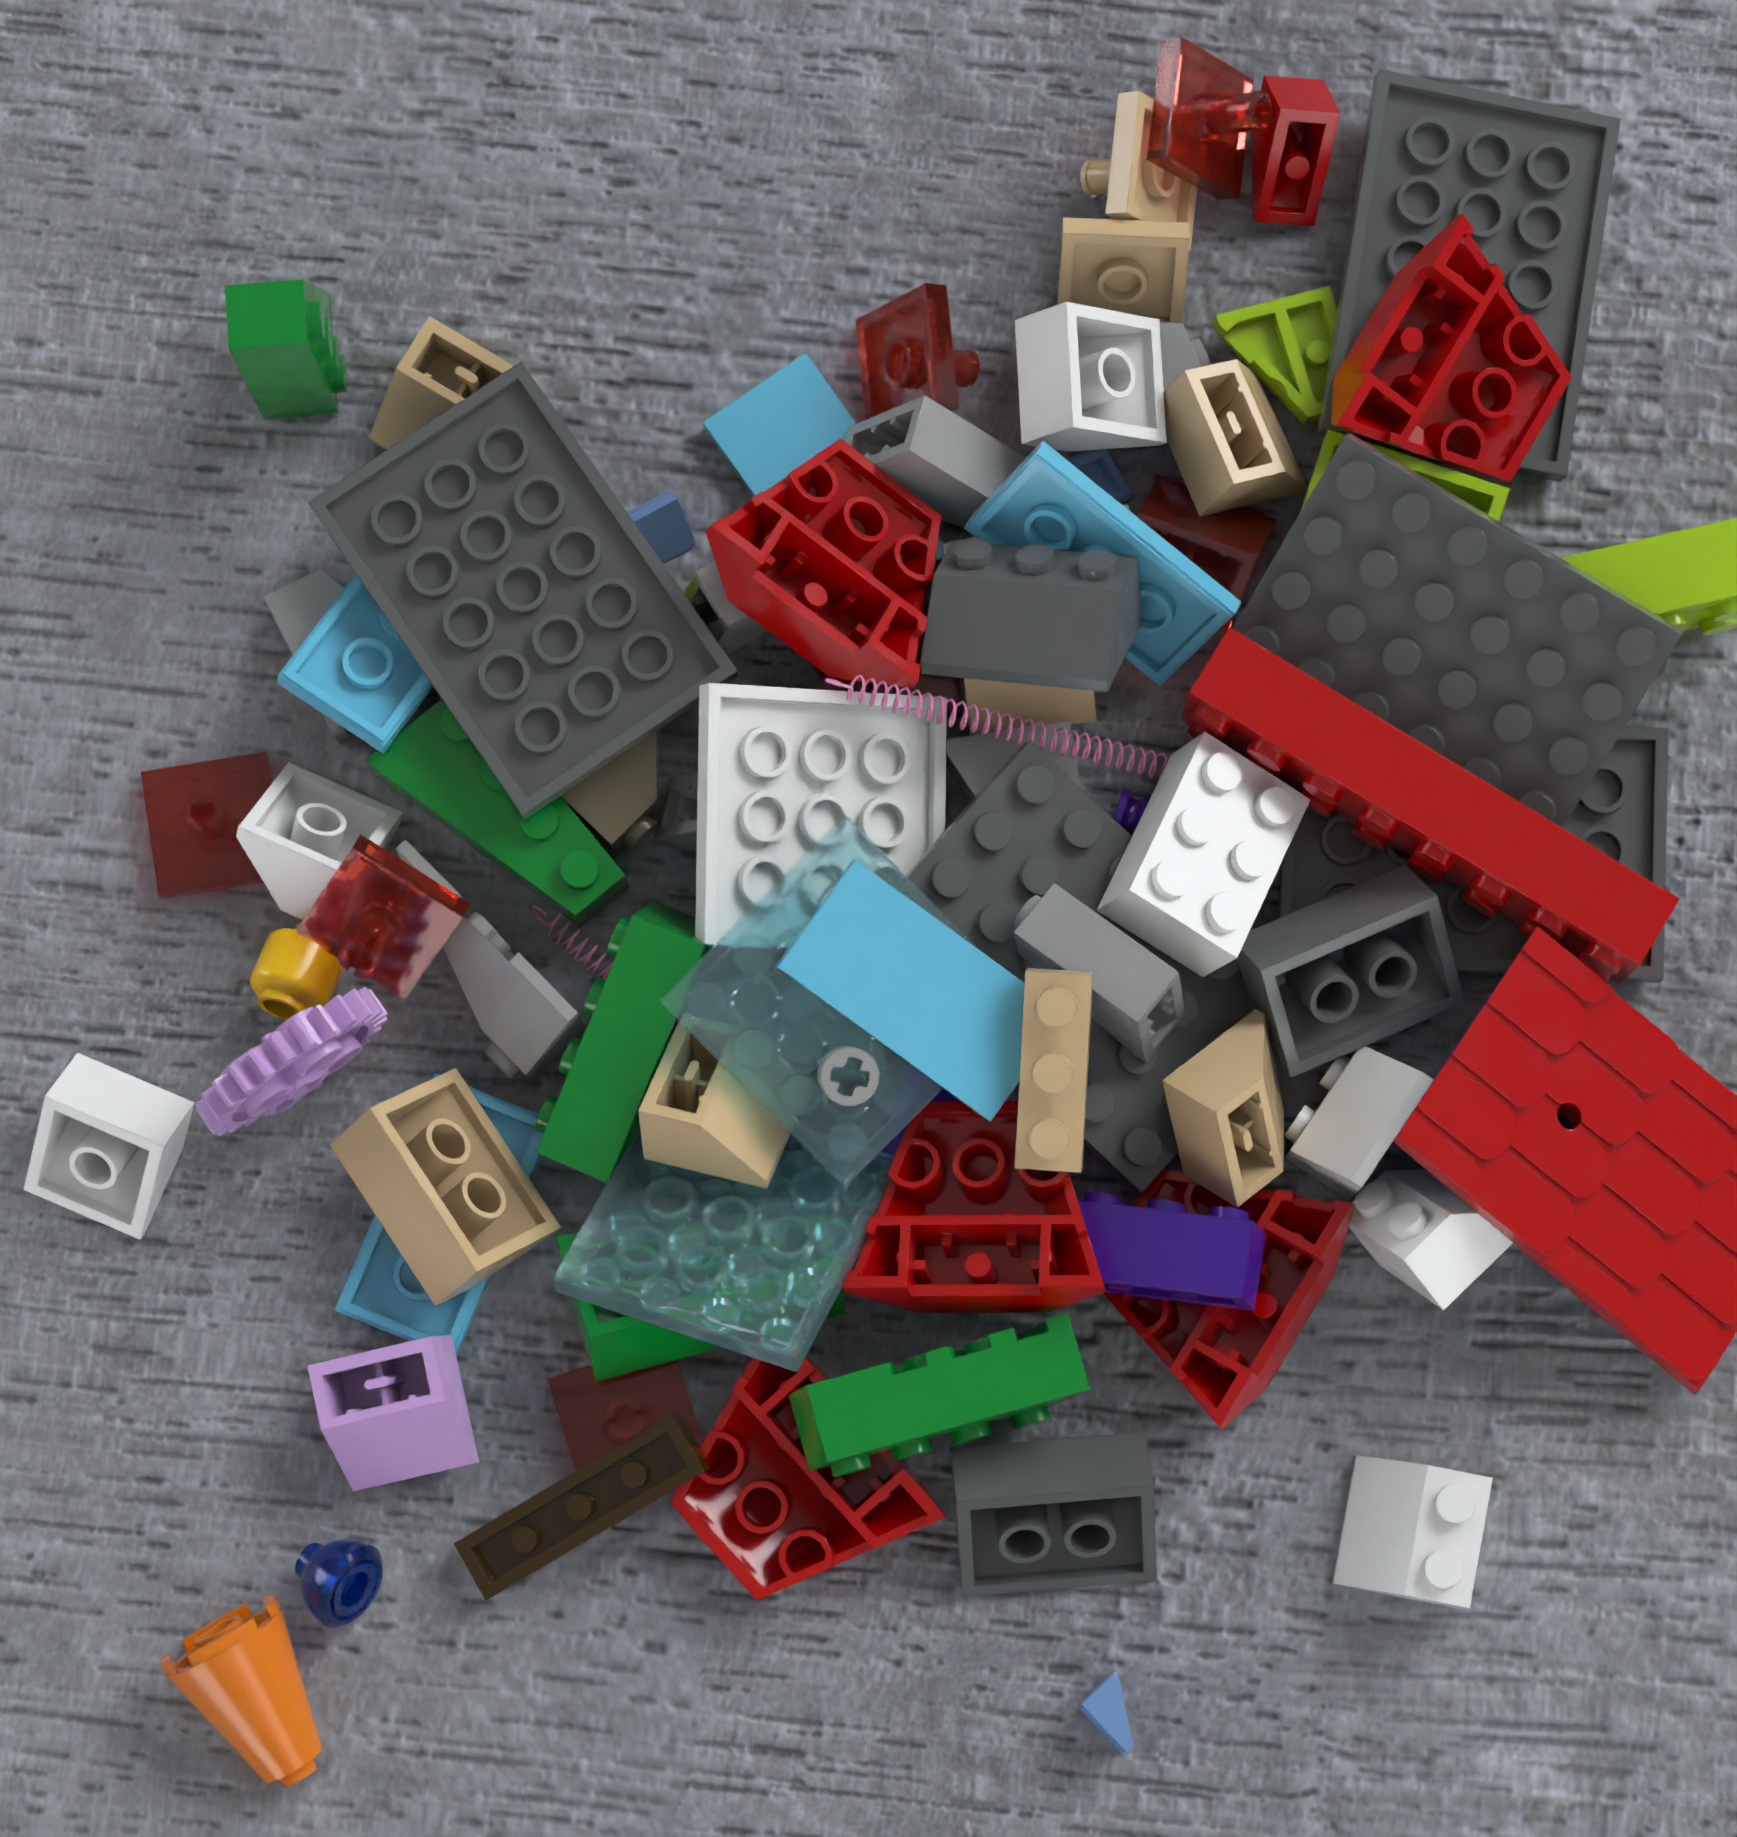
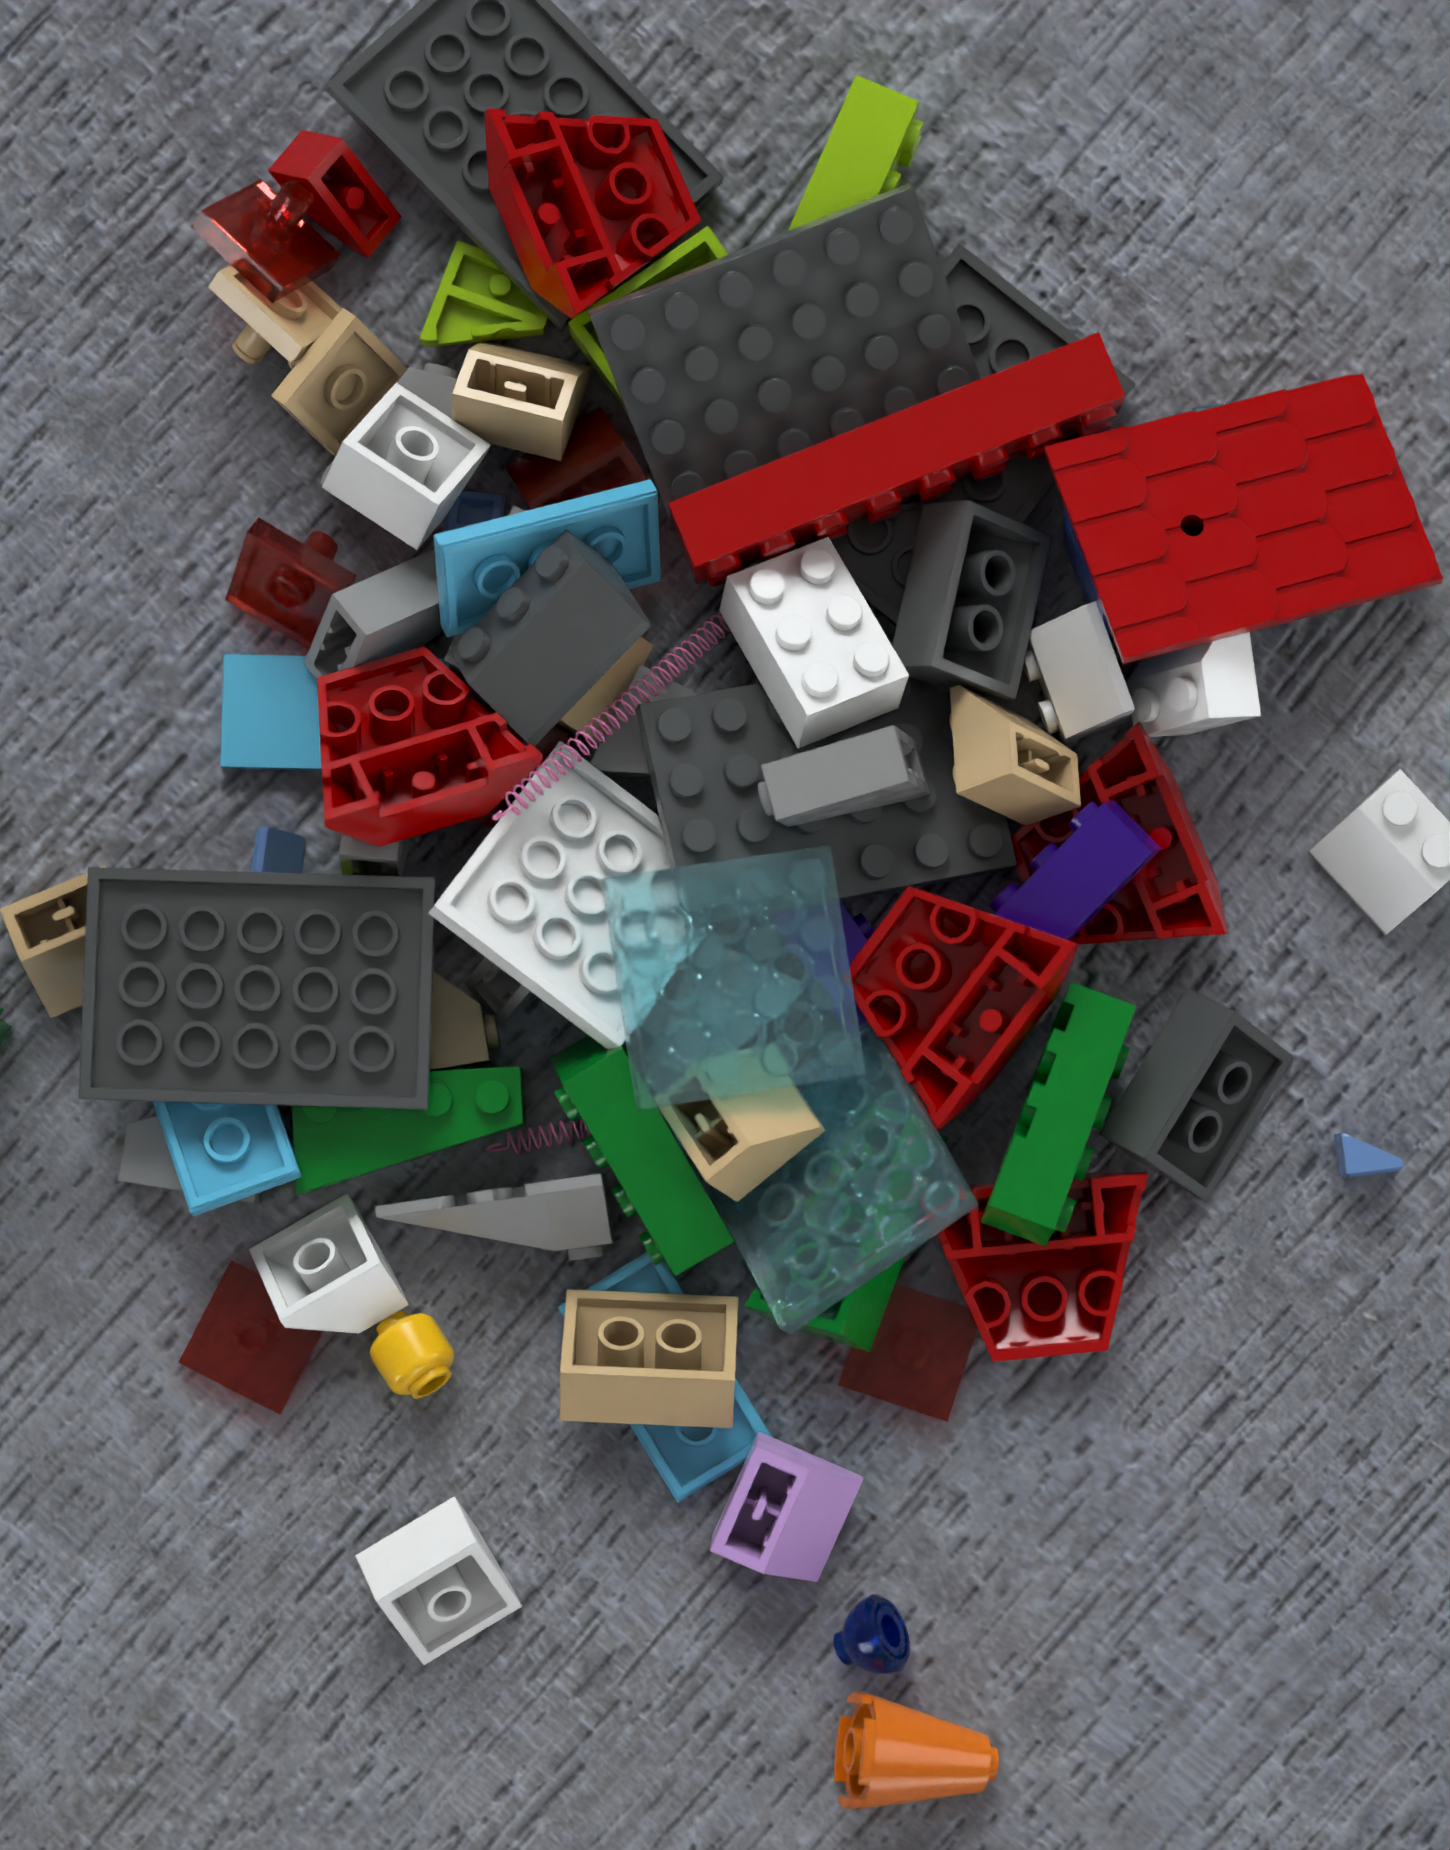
camera: 50 degrees left, 5 degrees up
lavender gear [195,987,388,1136] -> none
clear red tile [296,834,470,1000] -> none
dark brown plate [454,1412,710,1601] -> none
medium azure tile [776,859,1025,1122] -> none
light grey bush [817,1046,879,1106] -> none
tan plate [1015,968,1093,1173] -> none
dark purple bush [1114,788,1152,836] -> none

